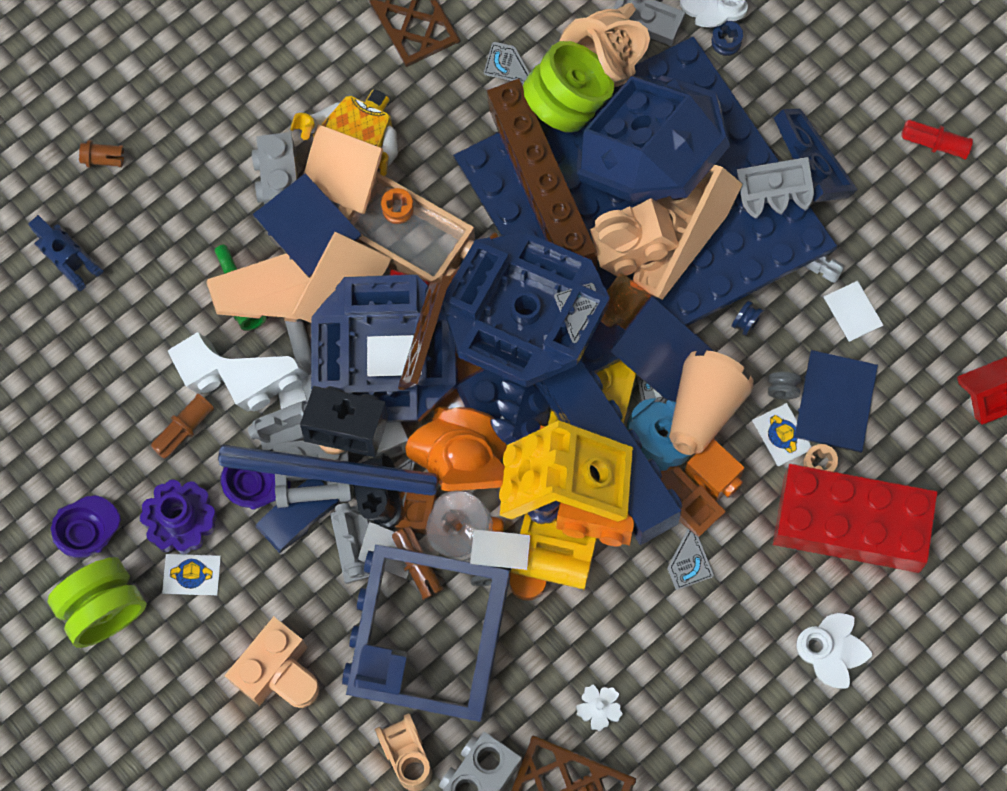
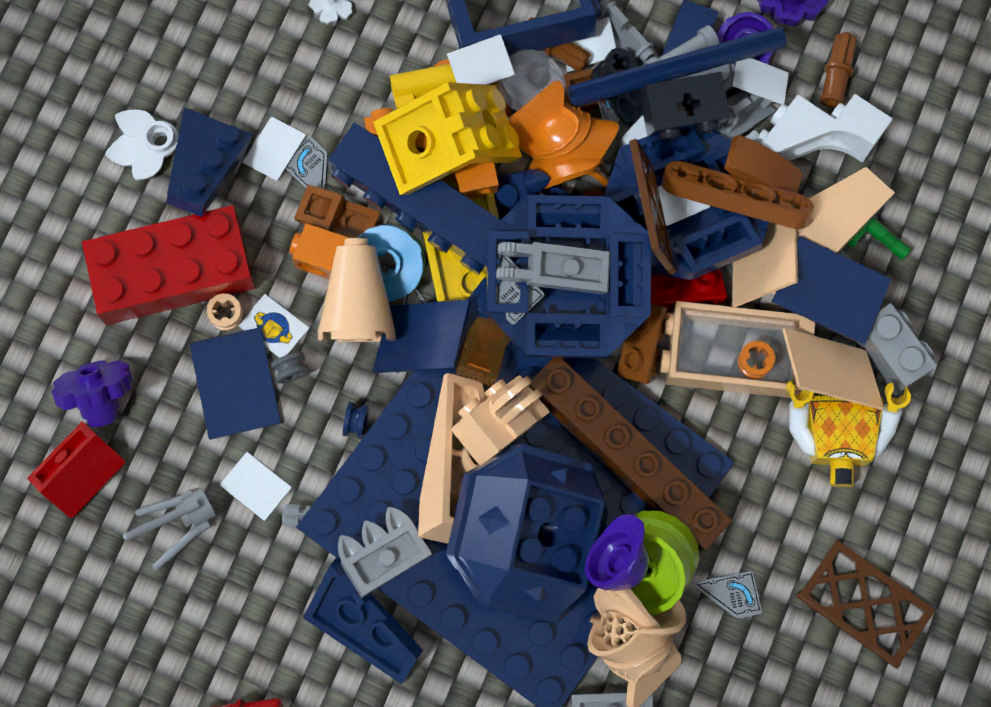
camera: 150 degrees right, 5 degrees up
none -> dark purple plant [51,360,133,427]
none -> light grey plant [123,488,216,570]
none -> dark blue wing [167,107,252,217]
none -> white sticker [242,116,306,181]
none -> light grey hinge [496,242,610,294]
none -> dark purple hat [585,514,649,591]
none -> dark orange beam [661,161,814,229]
none -> dark orange slope [724,135,803,193]
none -> white sticker [732,58,789,105]

